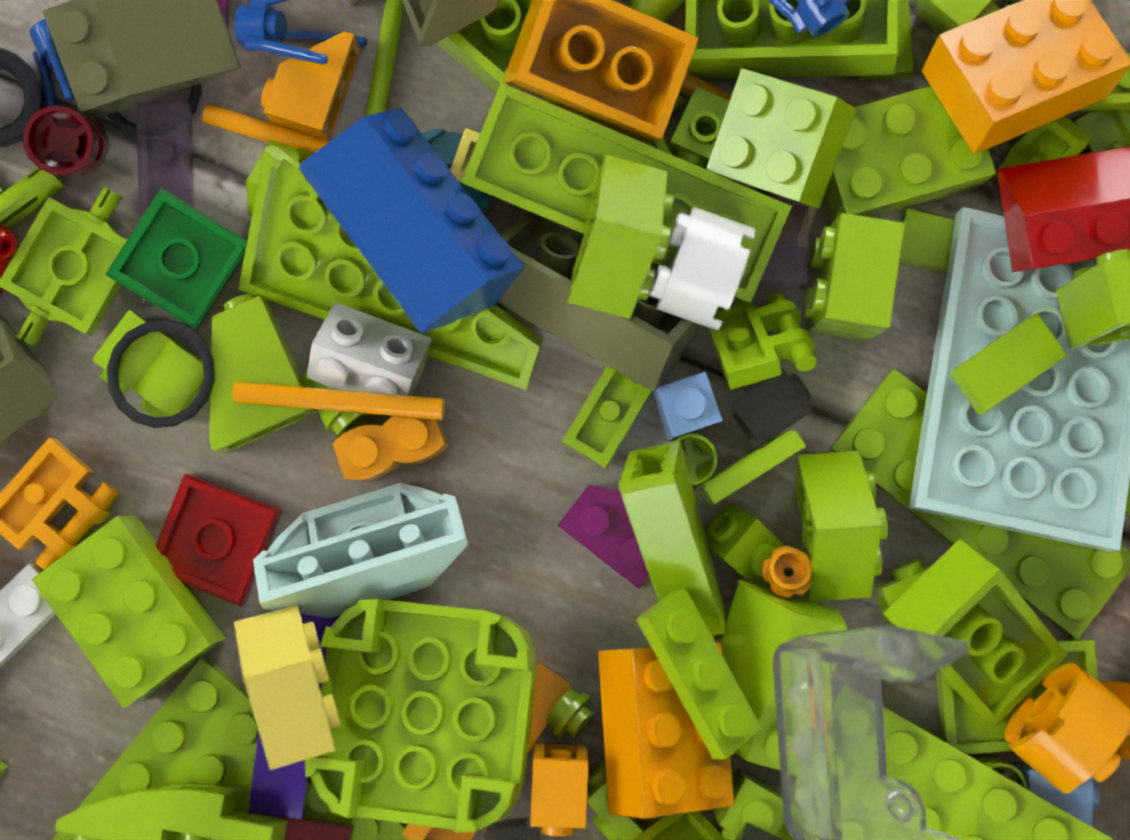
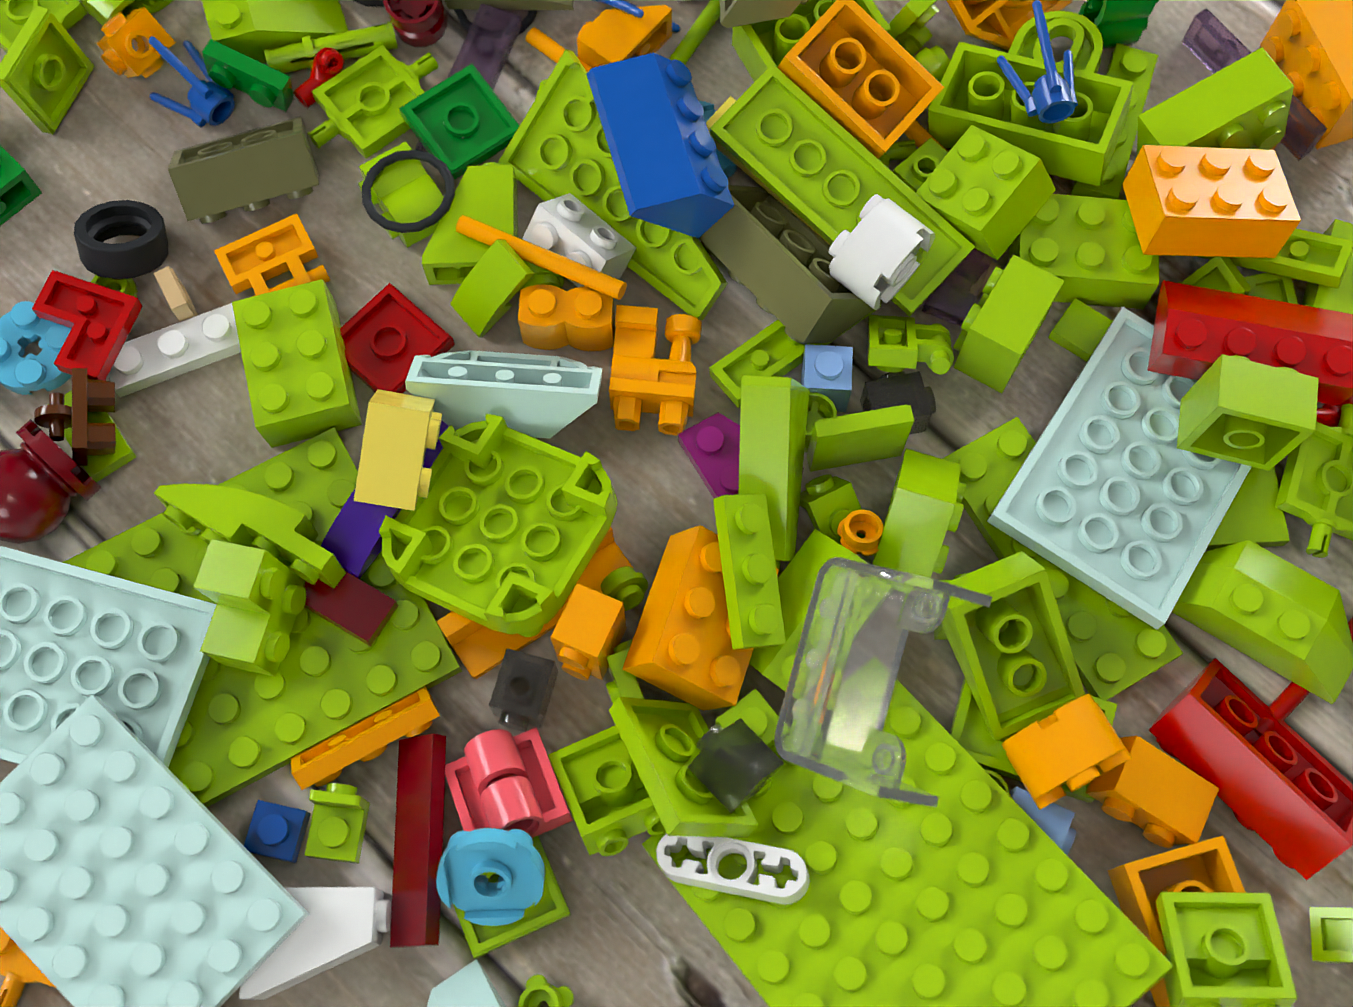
camera: 25 degrees right, 15 degrees down
lime brick [567,154,673,319] -> none
lime tile [948,312,1068,415] -> none
none -> lime slope [450,239,535,337]
none -> light orange hips [609,305,702,435]

